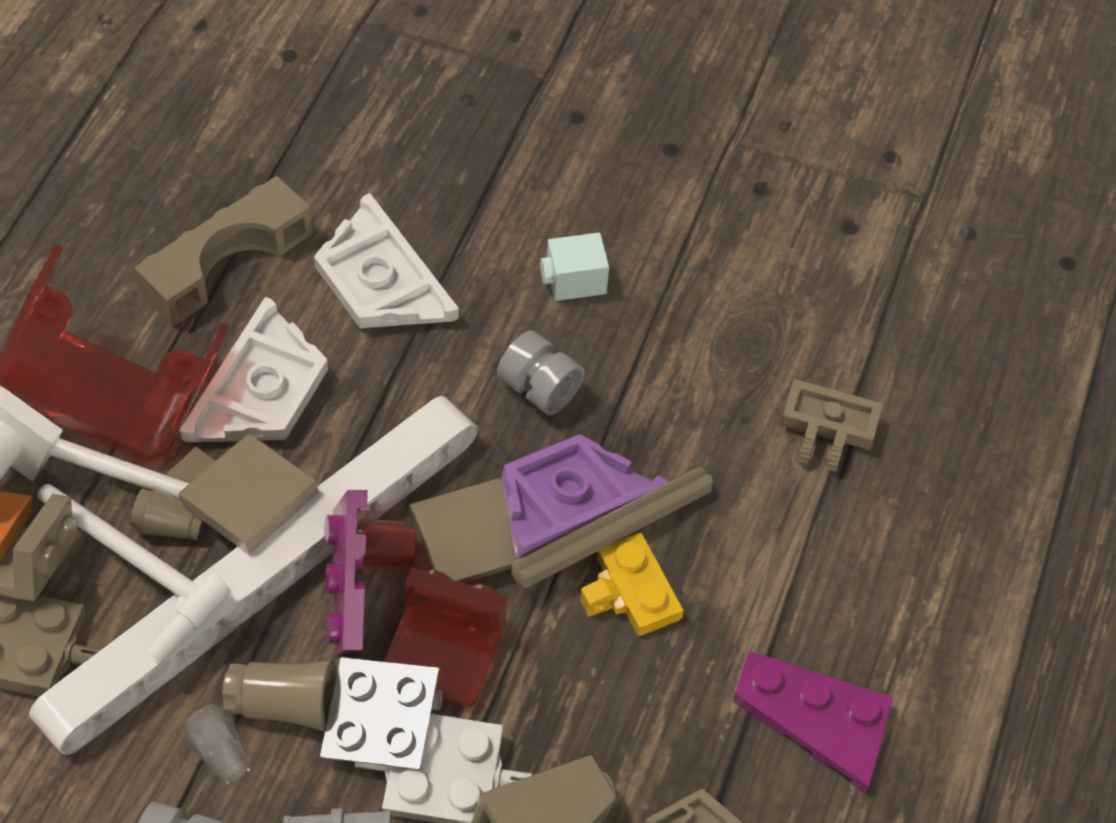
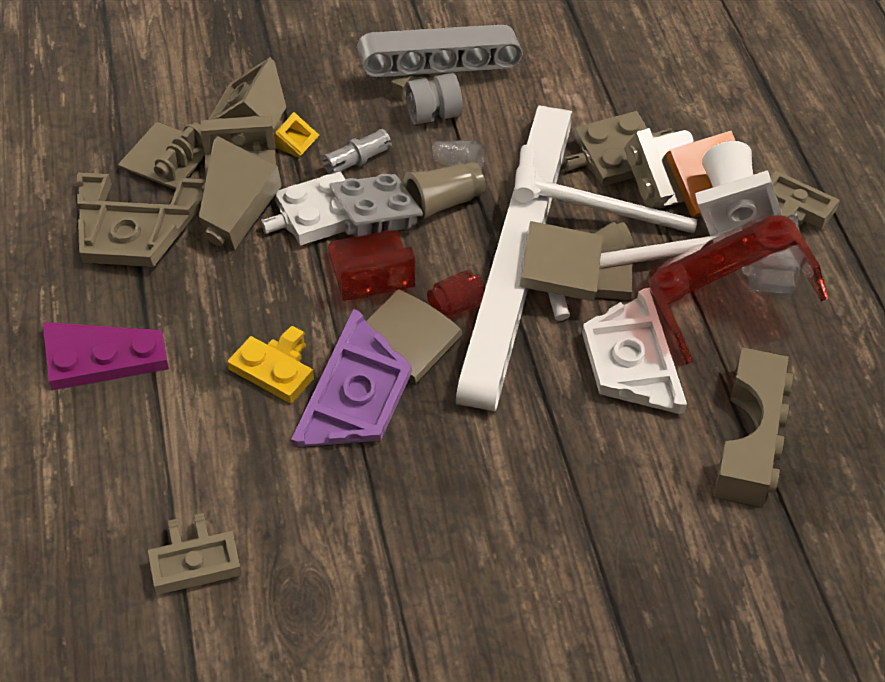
camera: 150 degrees right, 5 degrees down
white wing [314,193,459,328] -> none
magenta wing [324,490,368,657] -> none
light grey wheel [497,330,585,415] -> none
dark tan axle [511,467,713,588] -> none
light aqua brick [540,233,609,301] -> none

